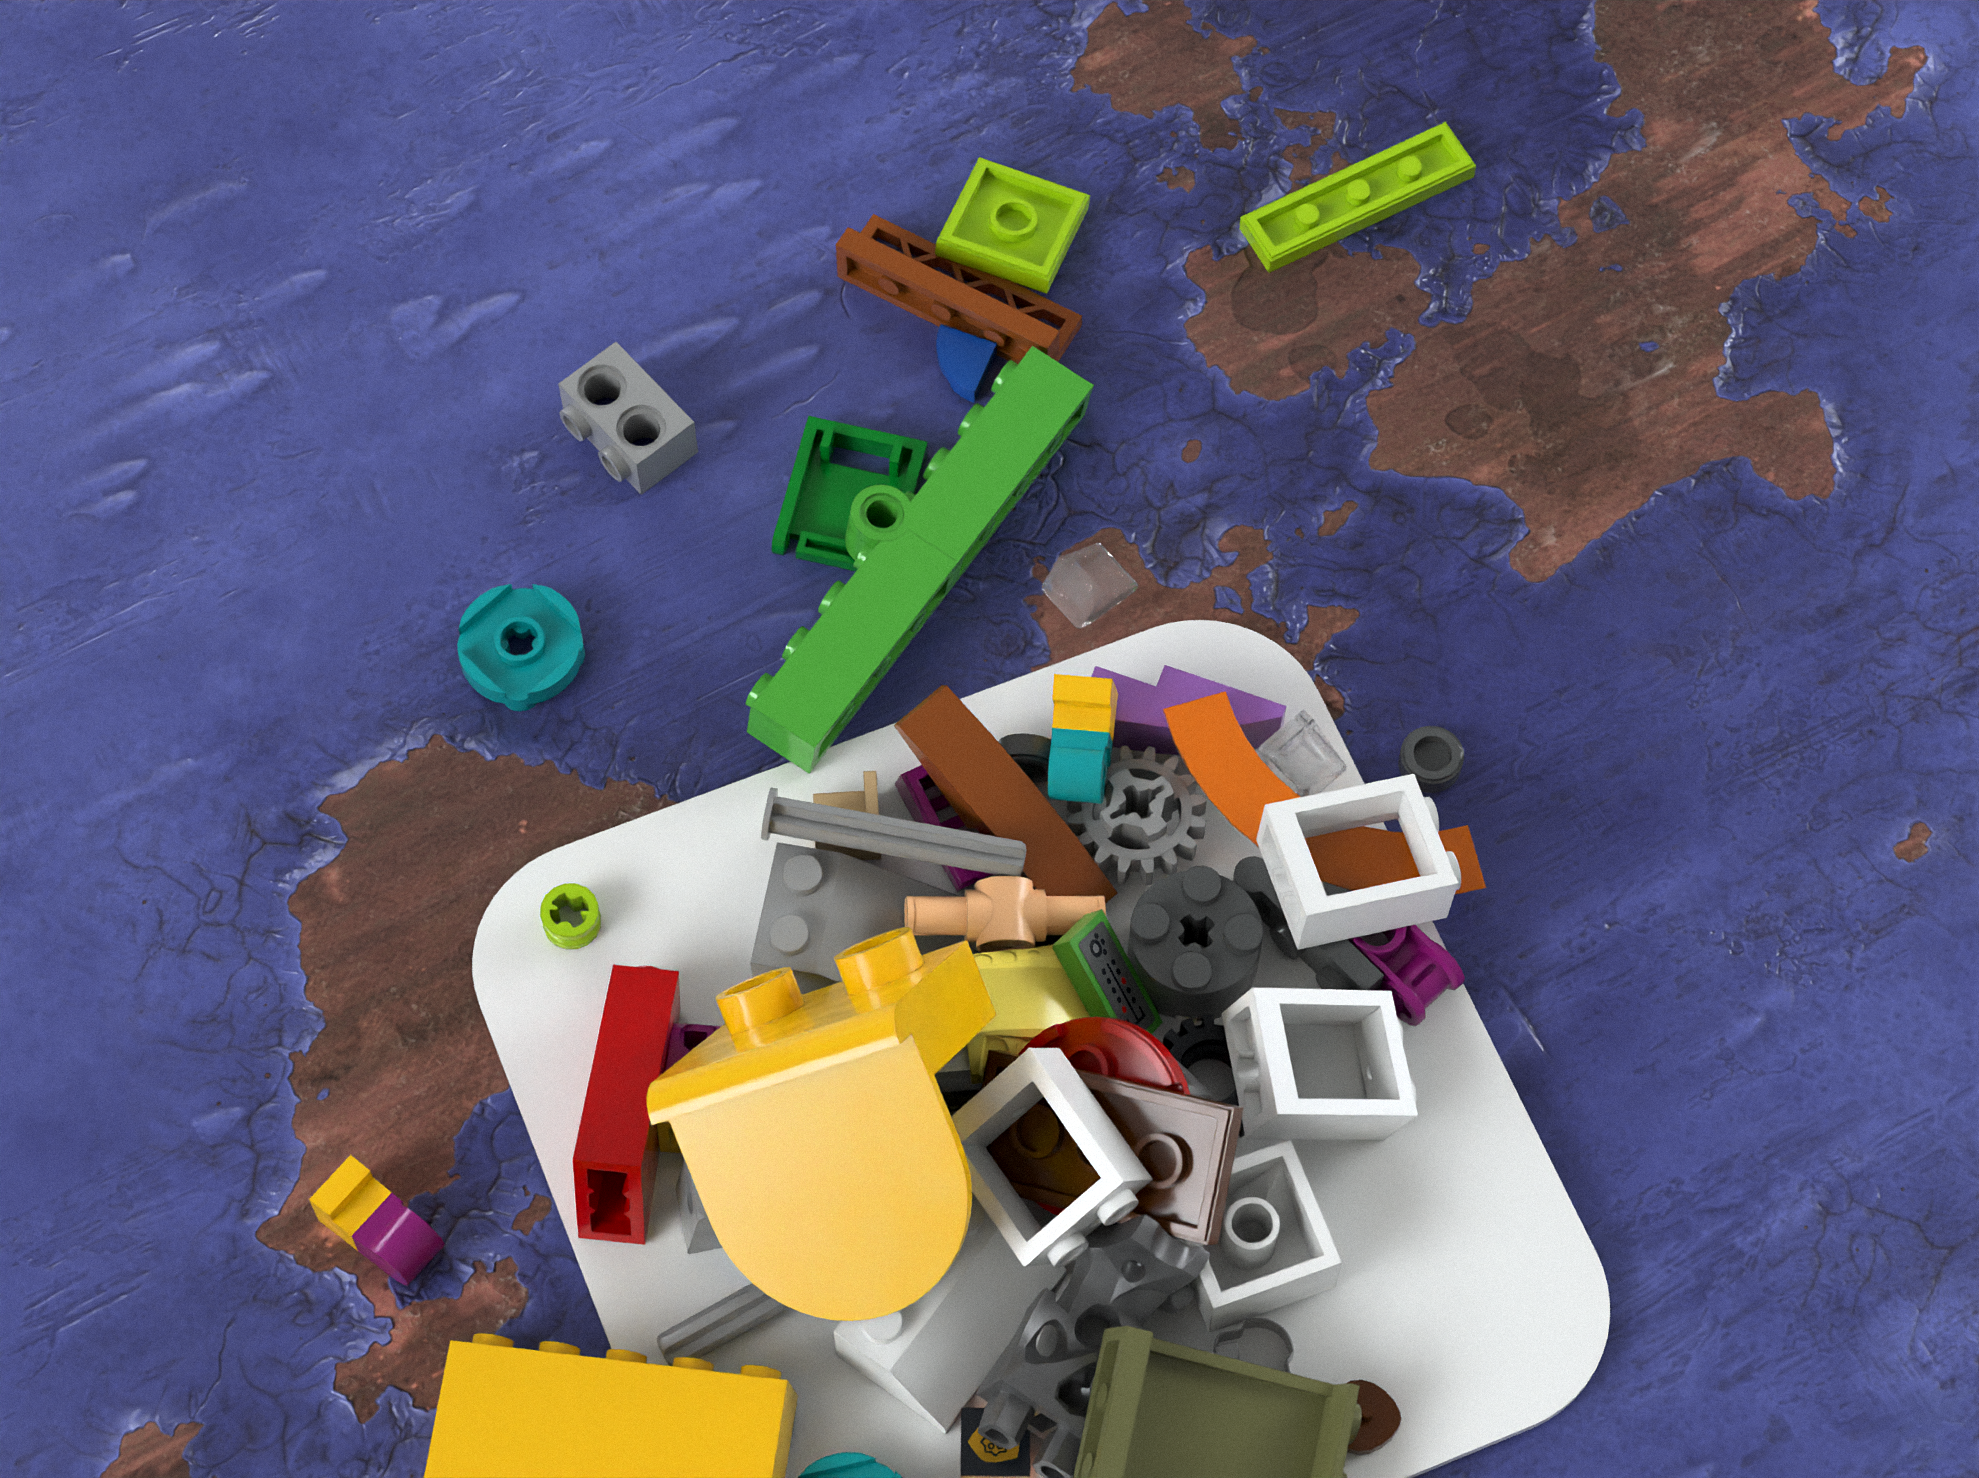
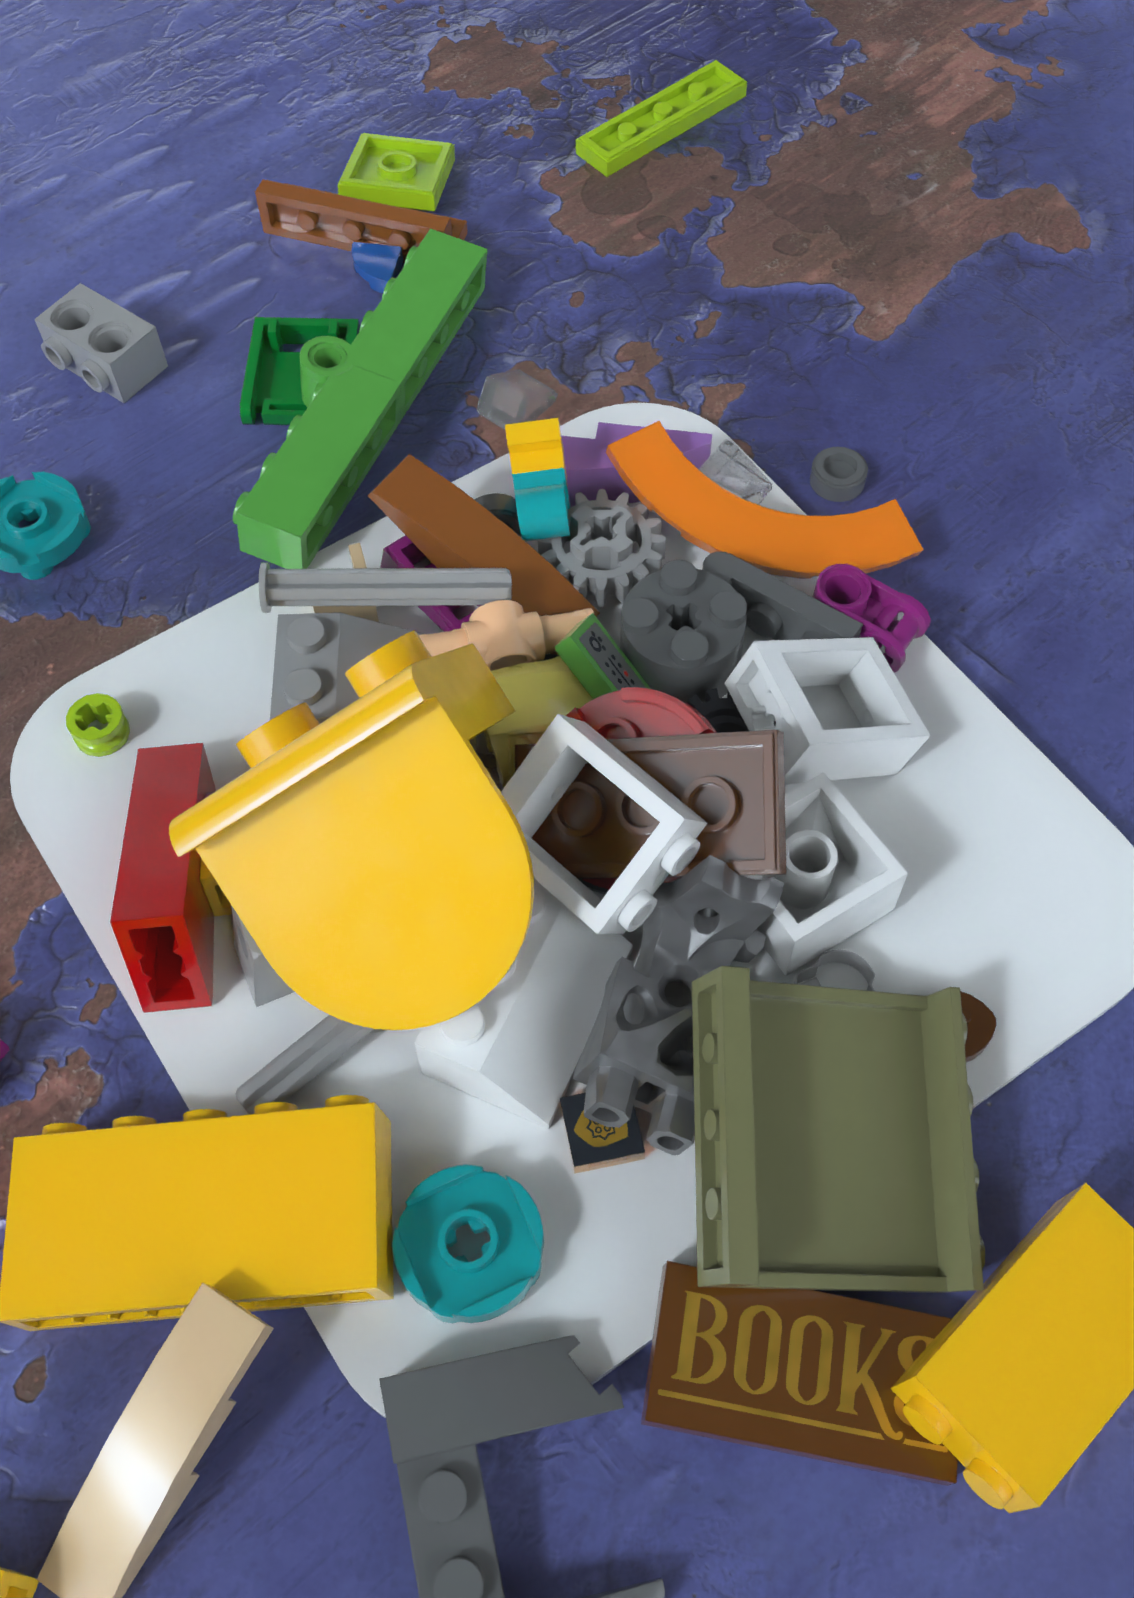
camera: 10 degrees left, 5 degrees down
white window [1256,774,1461,950] -> none

